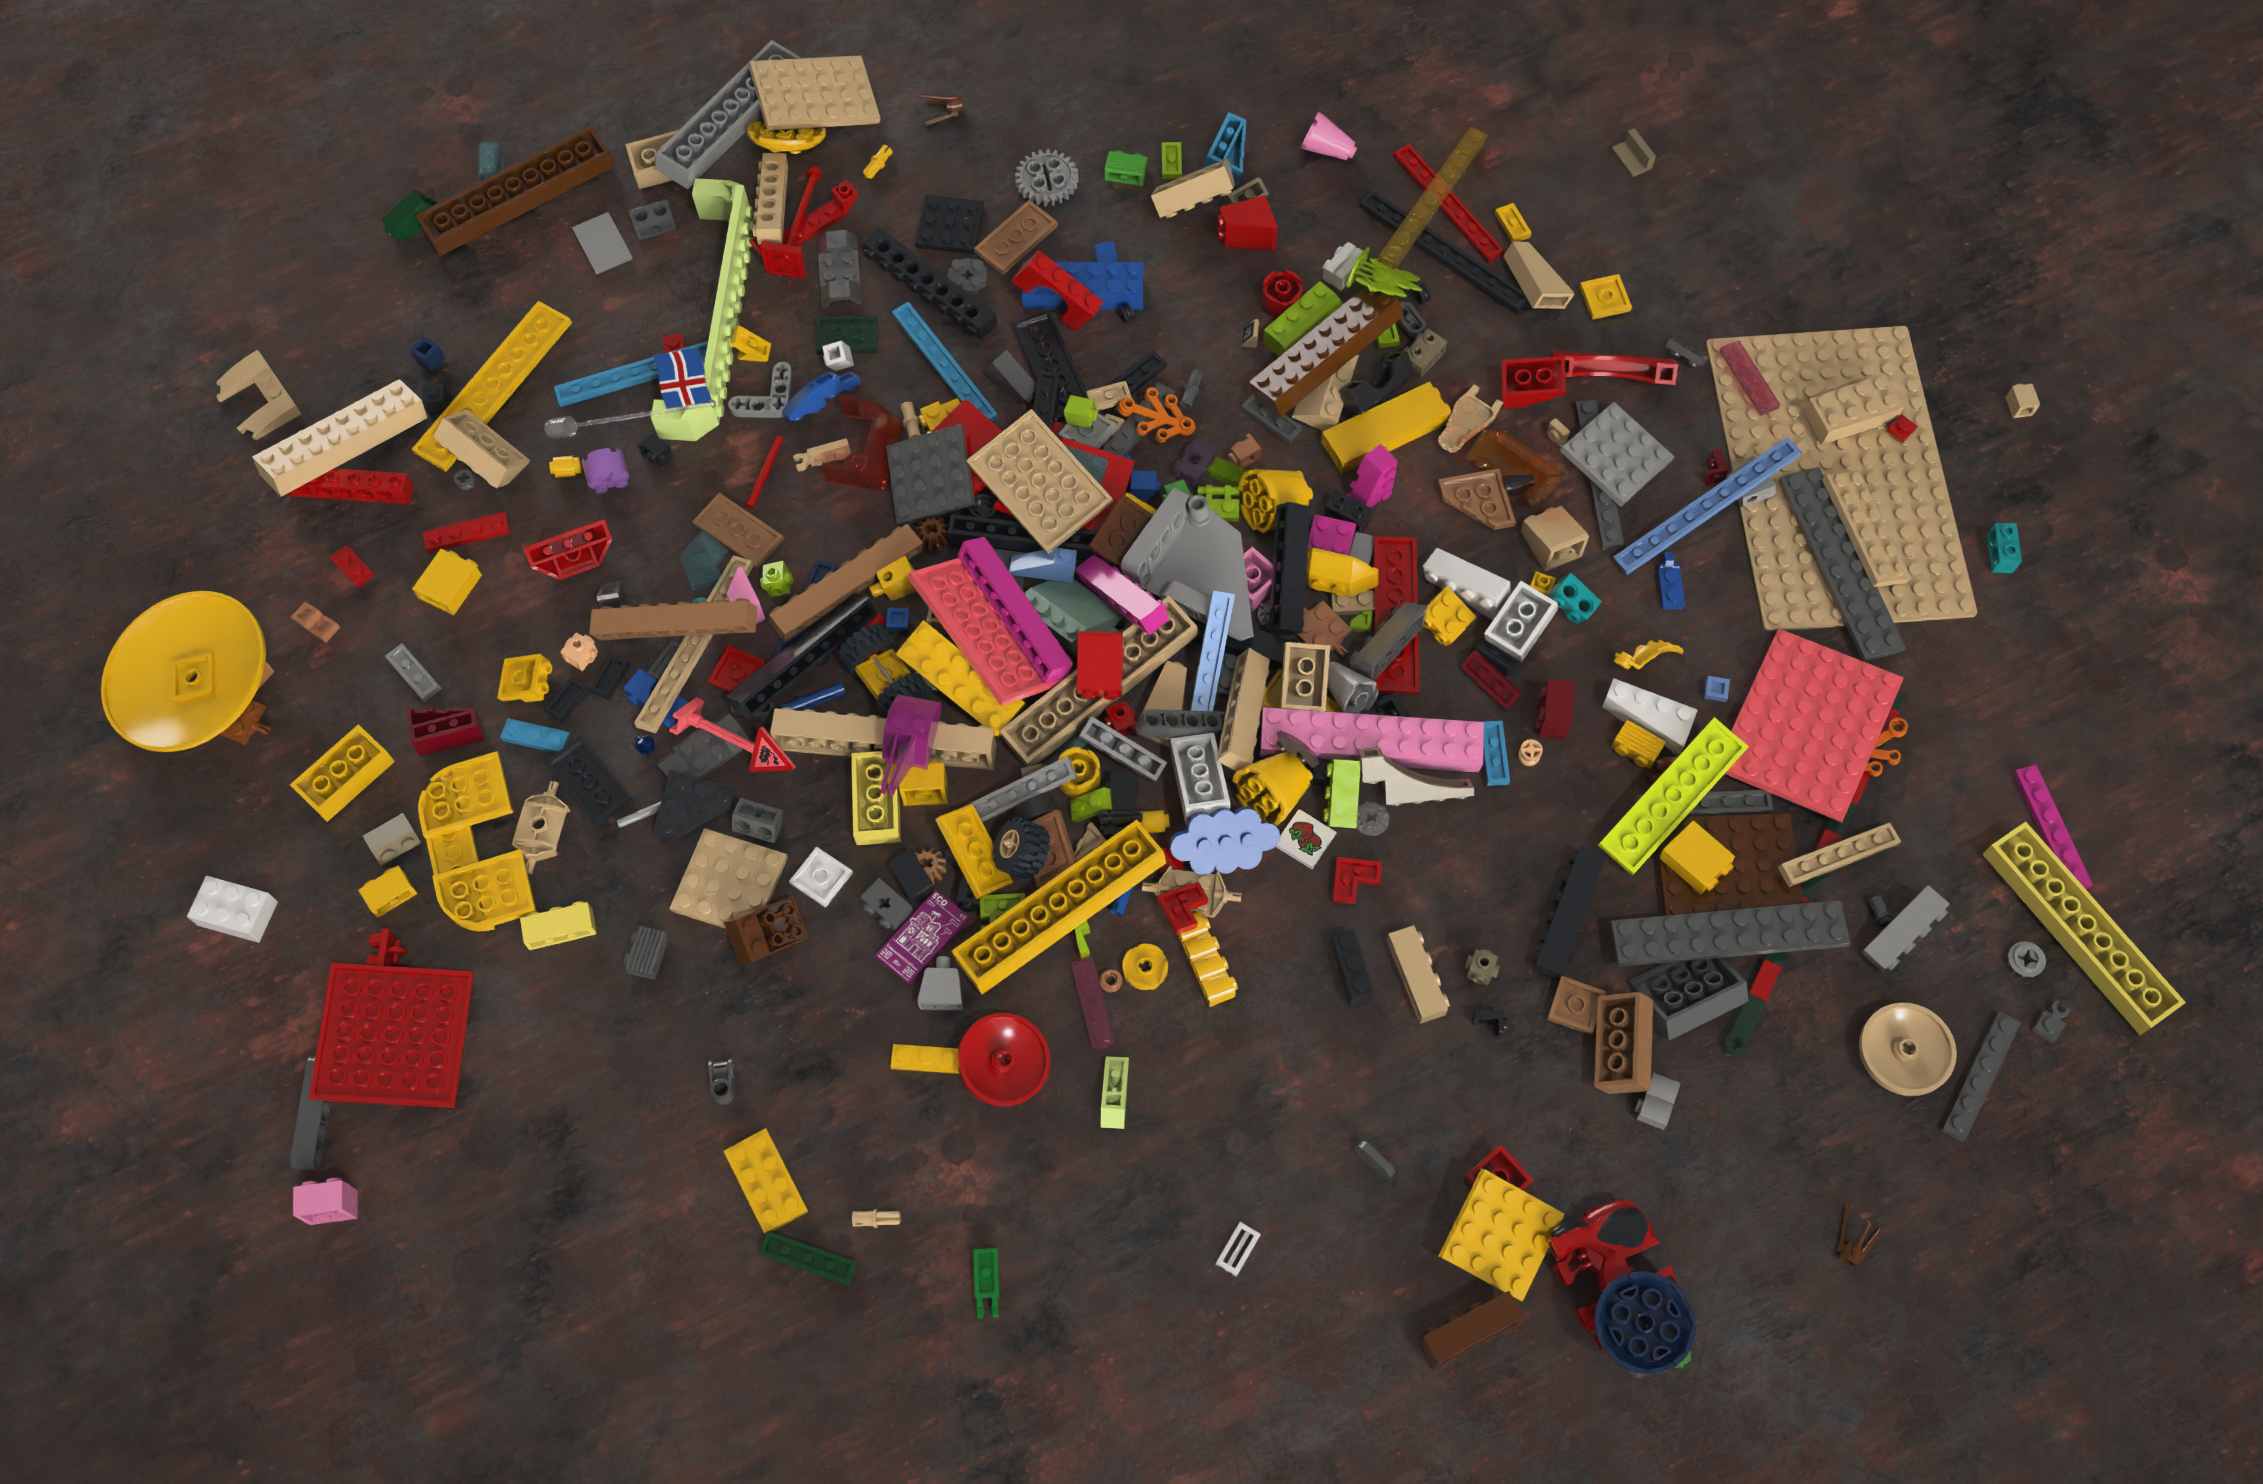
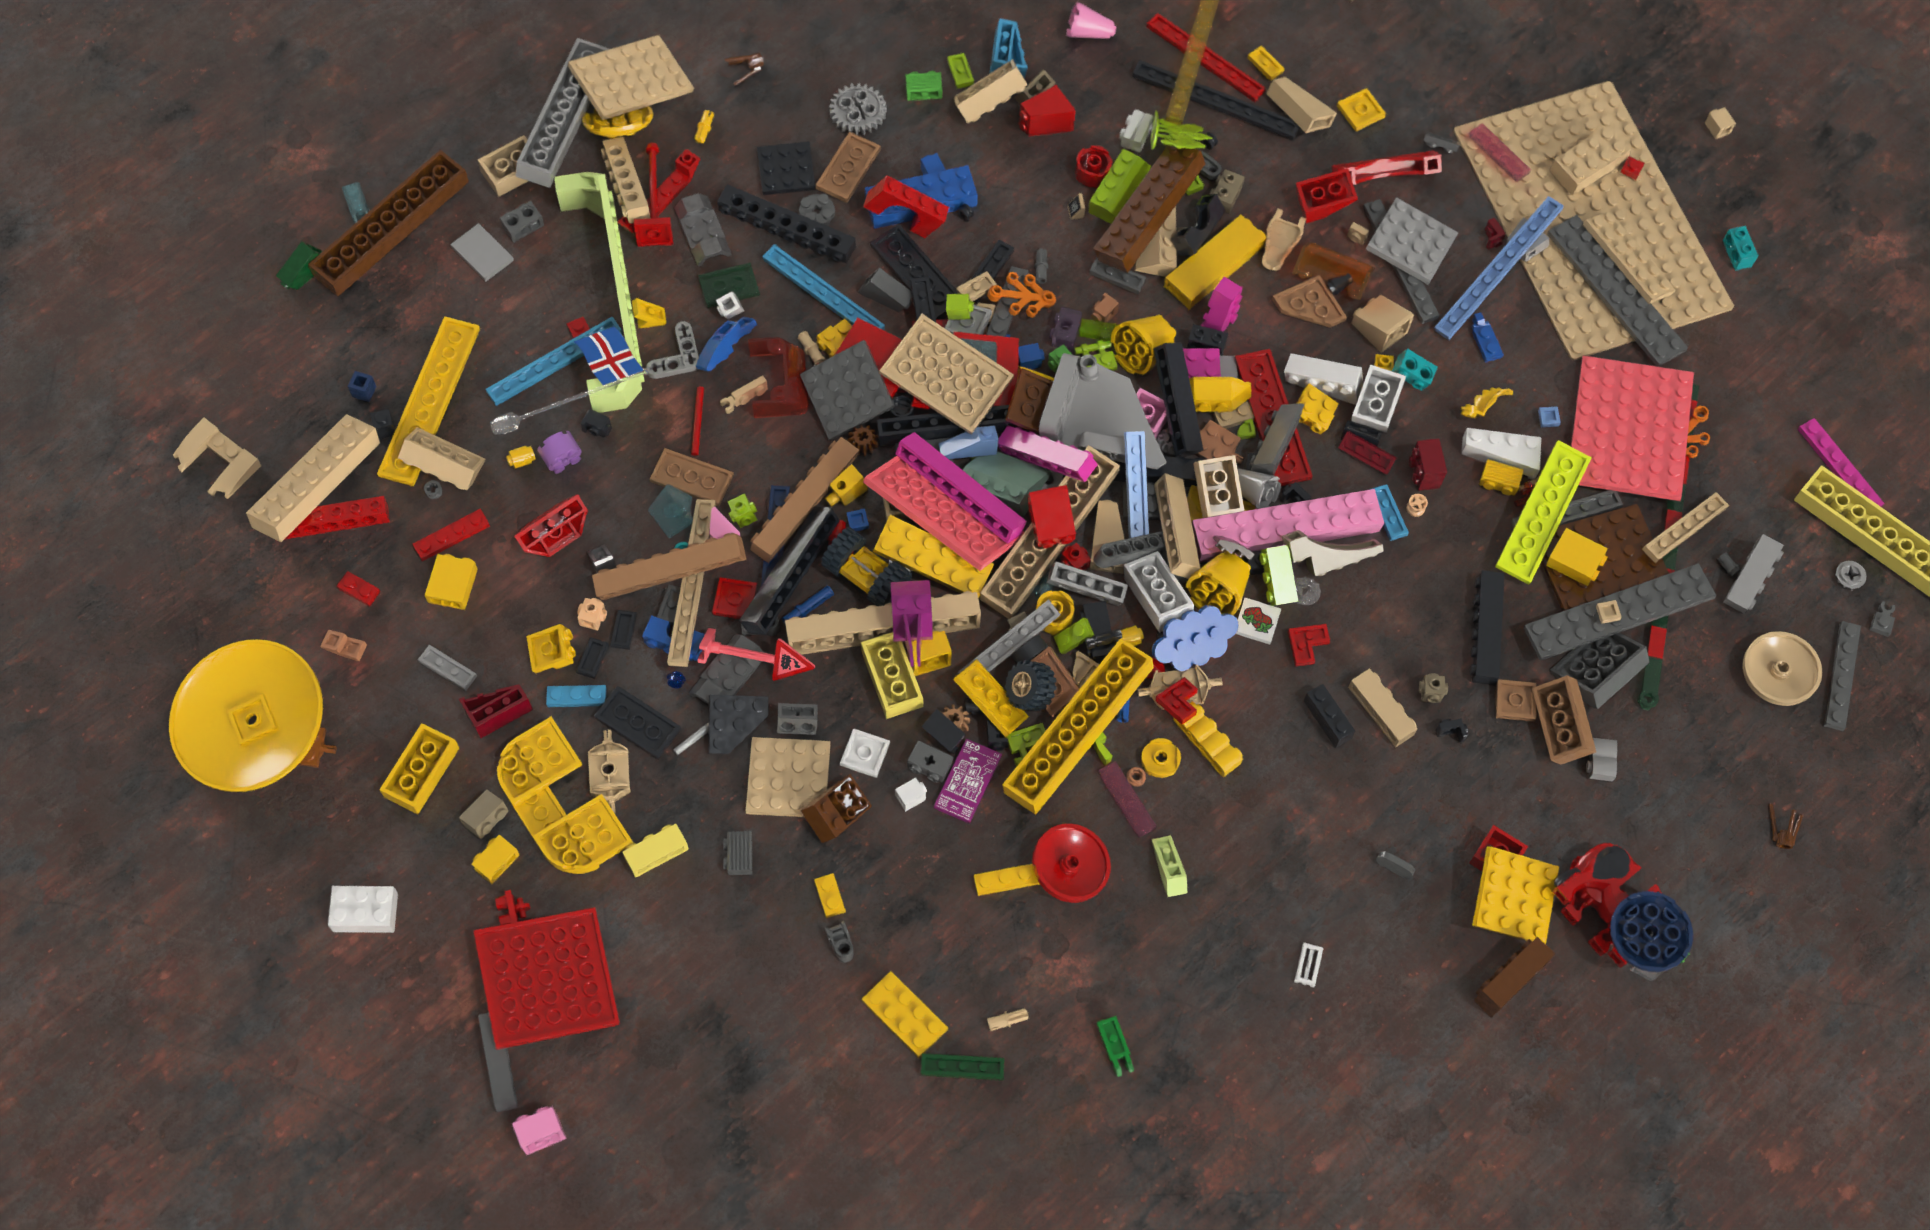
camera: 20 degrees left, 0 degrees up
light grey torso [918,956,963,1010] -> none
none -> yellow plate [814,873,845,918]
none -> white brick [895,778,927,812]
none -> tan plate [1596,600,1622,624]

